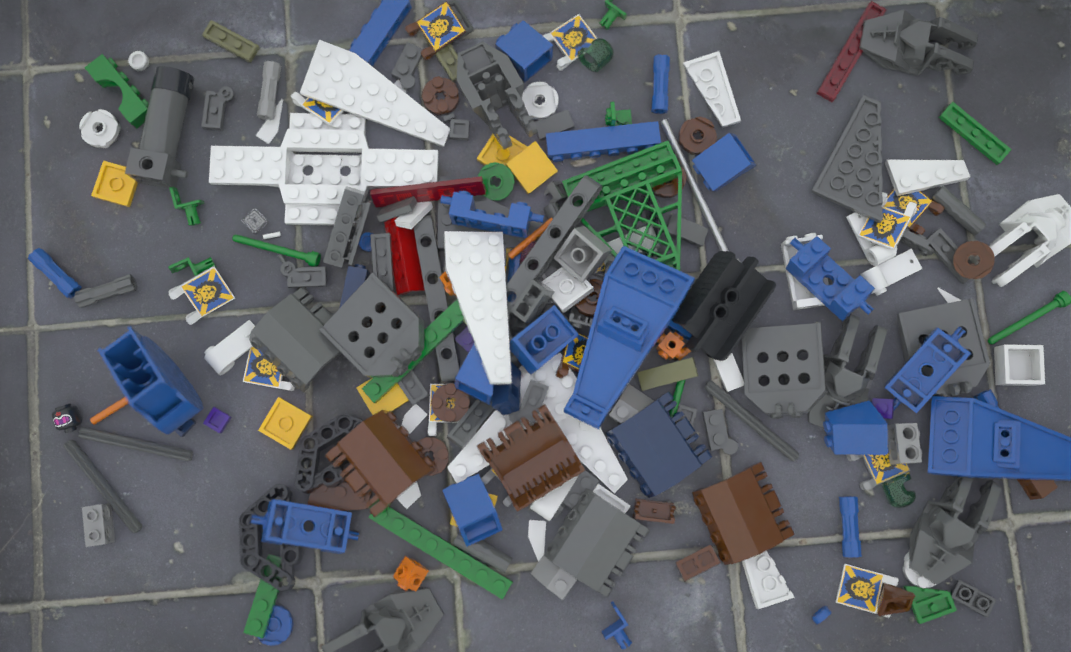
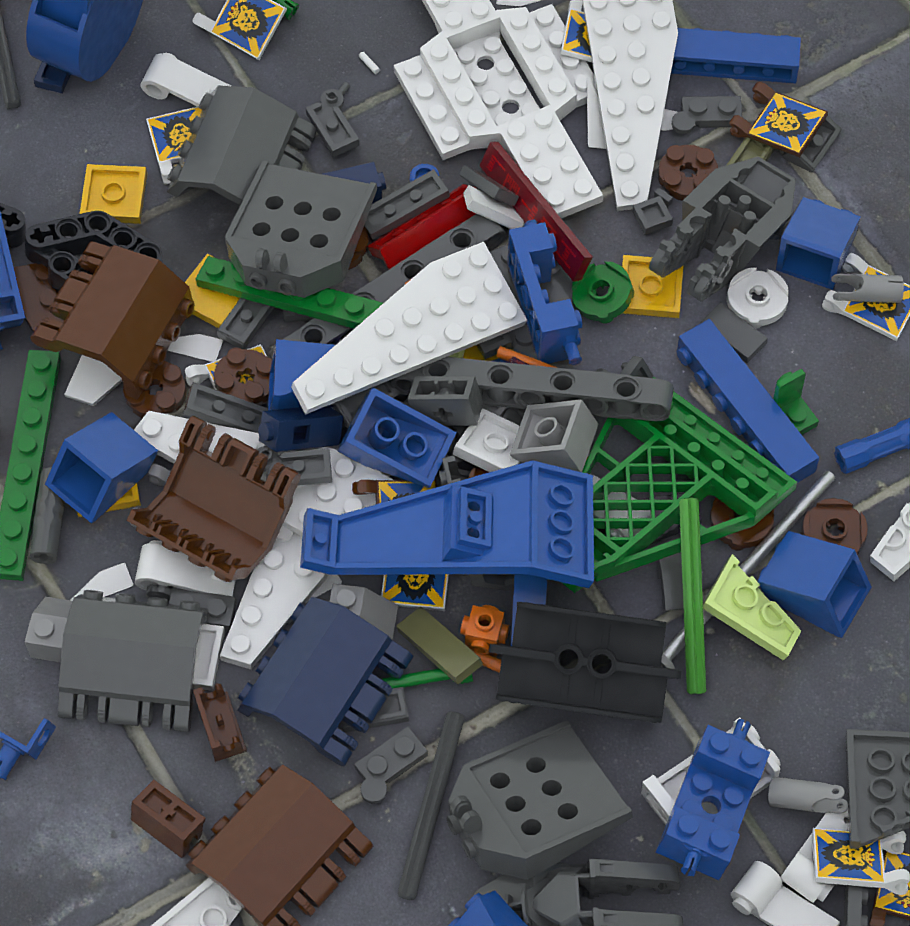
camera: 65 degrees right, 20 degrees down
dark purple plate [203,407,232,434] -> none
green piece [232,235,321,267] -> none
tile [241,208,269,235] -> none
dark grey brick [323,186,372,268] -> none
yellow tile [505,141,558,194] -> none
clear green helmet [578,38,614,72] -> none
white tile [713,353,744,392] -> none
none -> white sticker [587,78,606,149]
none -> bright green axle [679,498,706,694]
none -> yellowish green wing [703,554,801,660]
none -> light grey piece [768,777,849,814]
none -> light grey piece [831,274,904,303]

